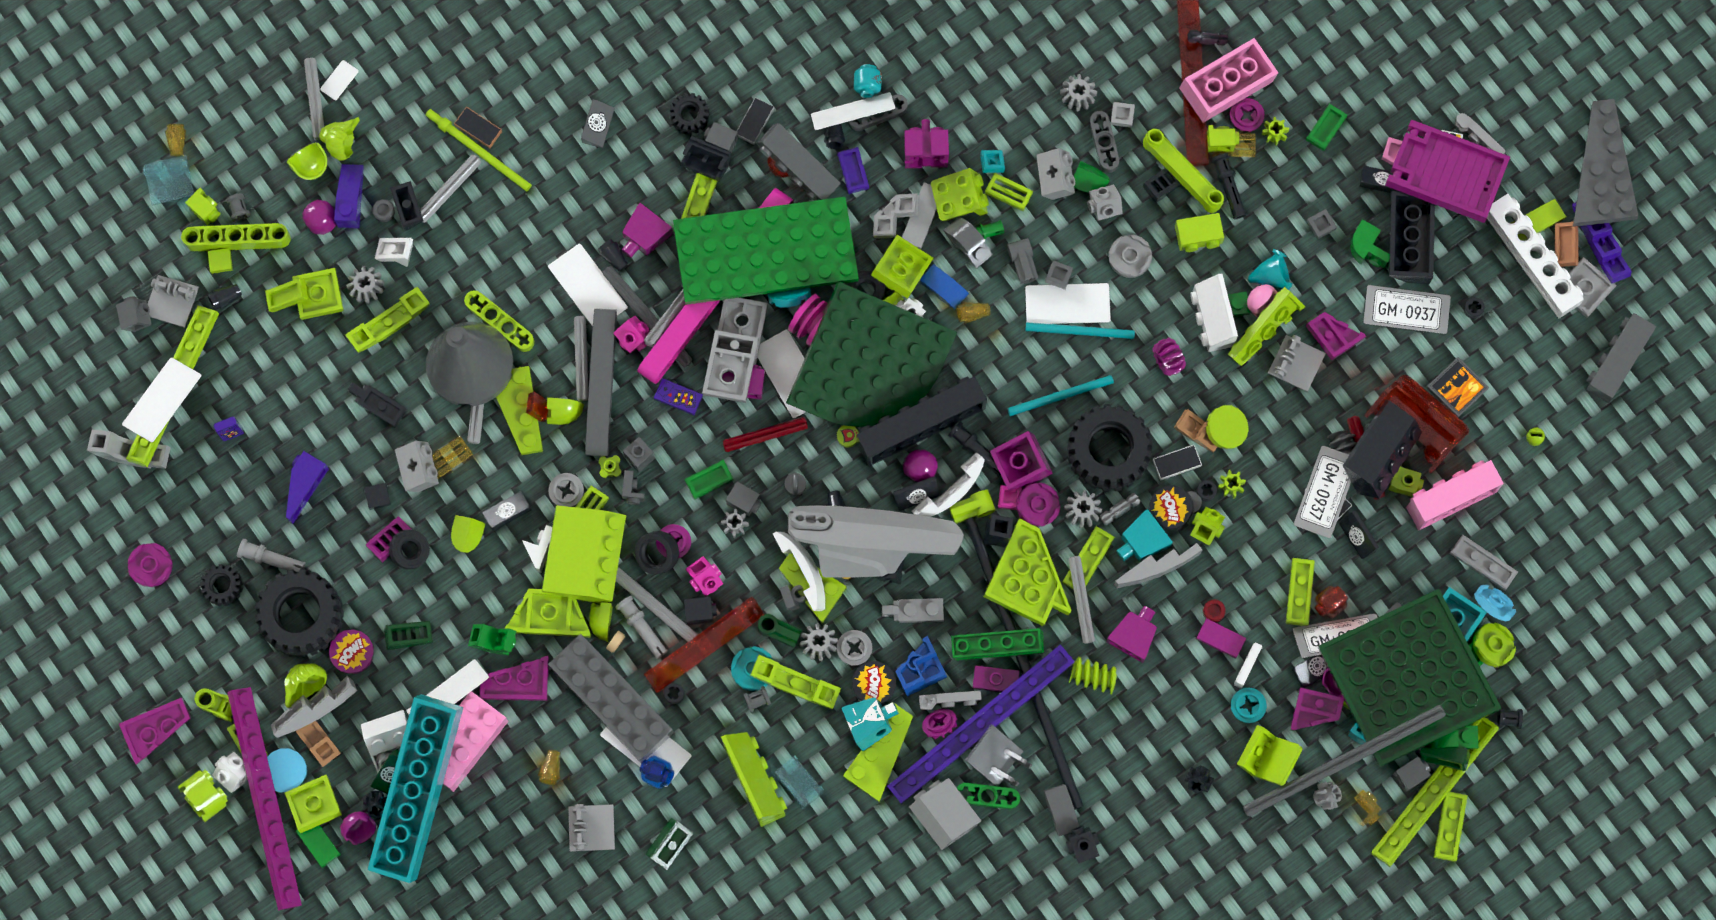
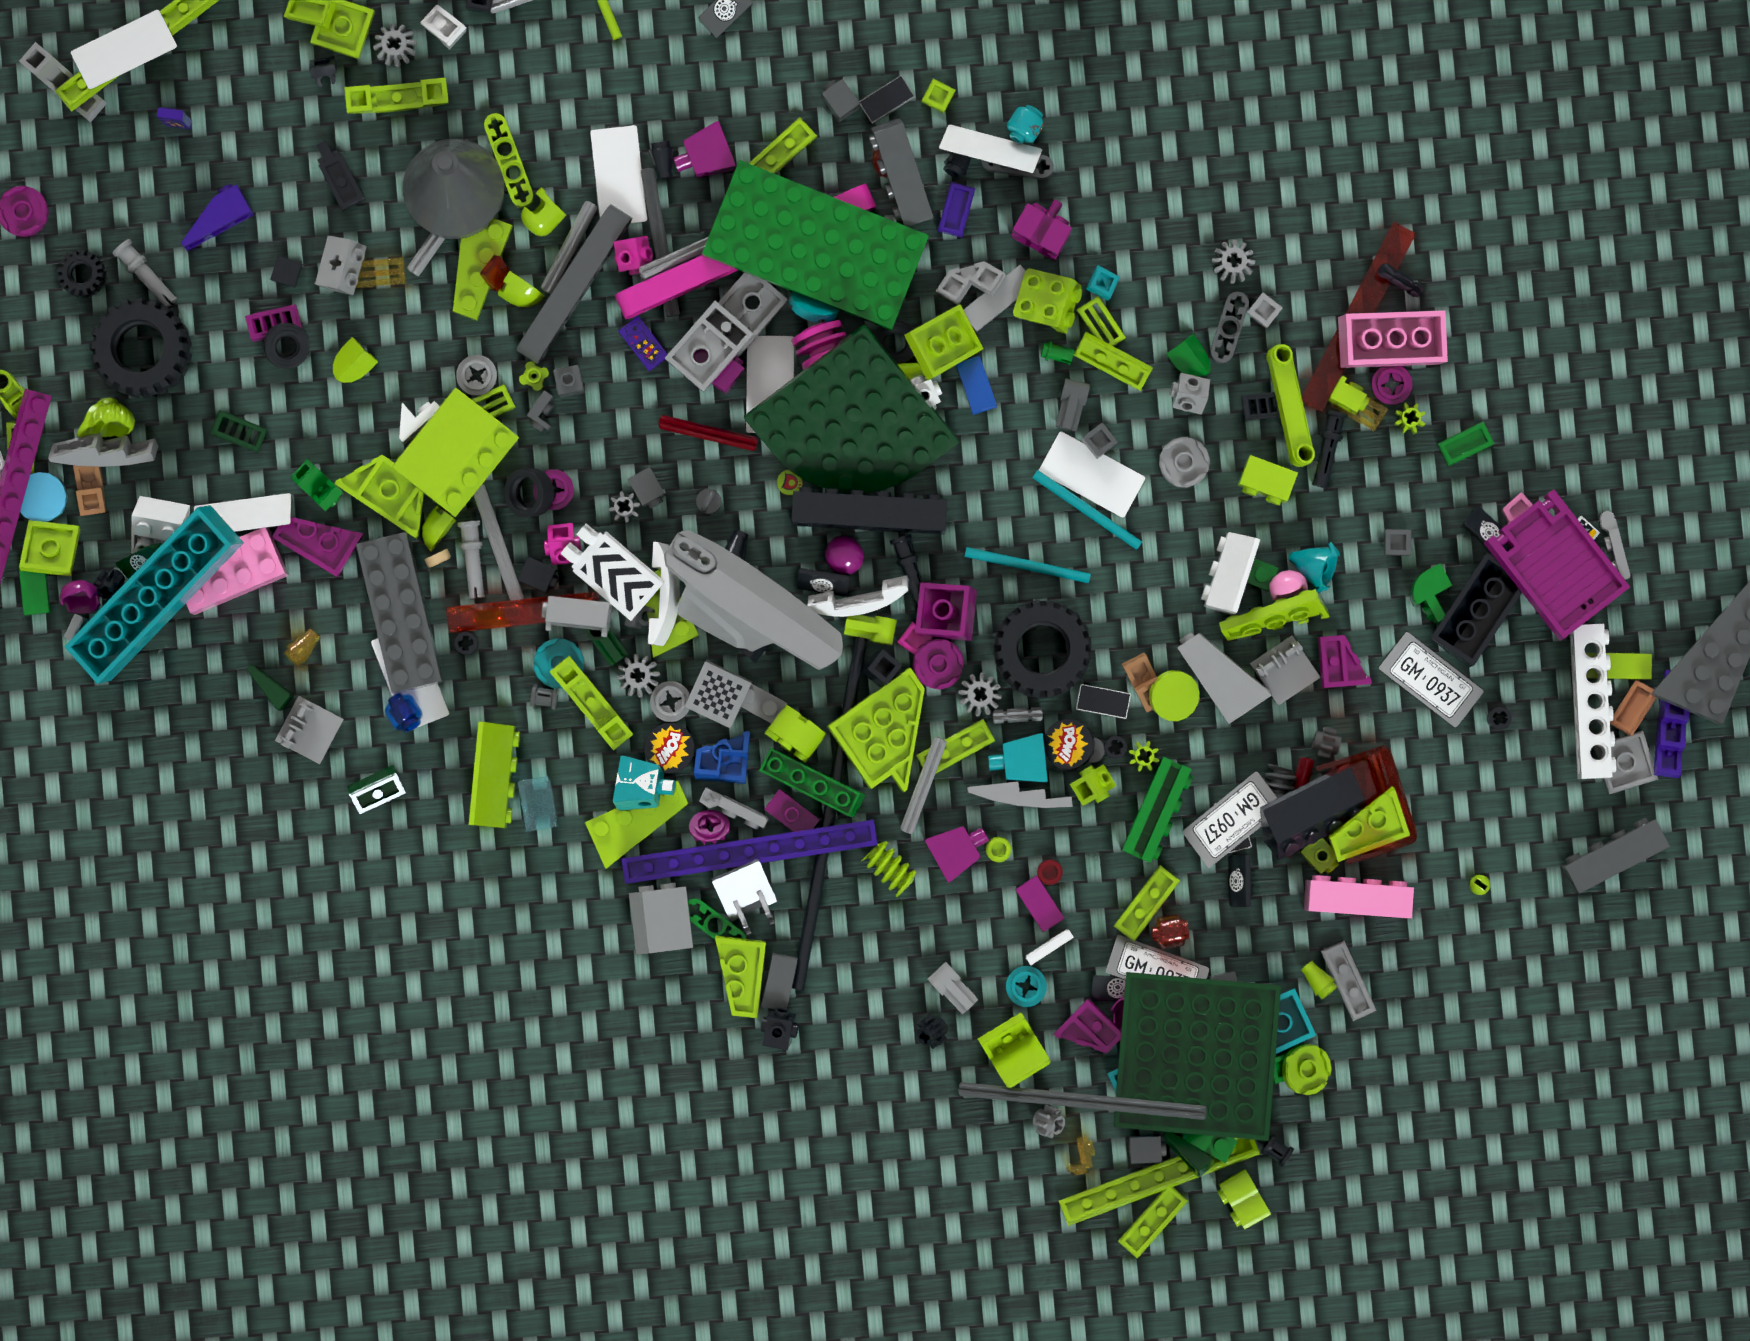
camera: 30 degrees right, 10 degrees up
tile [329,629,374,674] -> none
slope [482,491,531,531] -> none
black tyre [670,93,709,135] -> none
black hinge [680,136,731,182] -> none
green tile [684,460,734,500] -> none
dark grey brick [943,217,993,268] -> none
clear yellow cone [957,302,990,324] -> none
light grey brick [1037,148,1075,200] -> none
magenta gear [1152,337,1186,376] -> none
tile [1426,357,1489,419] -> none
medium azure tile [1474,585,1516,621] -> none
none -> light grey tile [64,614,89,640]
none -> dark green slope [247,664,293,711]
none -> black tile [309,56,337,87]
none -> lime helmet [521,187,566,236]
none -> light grey brick [542,596,612,637]
none -> white tile [561,524,665,621]
none -> light grey tile [684,660,753,728]
none -> lime wing [715,936,766,1018]
none -> lime brick [764,705,826,763]
none -> lime tile [921,79,956,114]
none -> light grey piece [927,962,978,1015]
none -> lime tile [986,837,1011,862]
none -> lime tile [1074,332,1153,391]
none -> green brick [1121,757,1193,863]
none -> light grey slope [1178,632,1272,724]
none -> lime brick [1217,1168,1271,1230]
none -> lime cone [1301,961,1337,999]
none -> dark grey gear [1312,727,1342,759]
none -> lime wing [1328,786,1410,862]

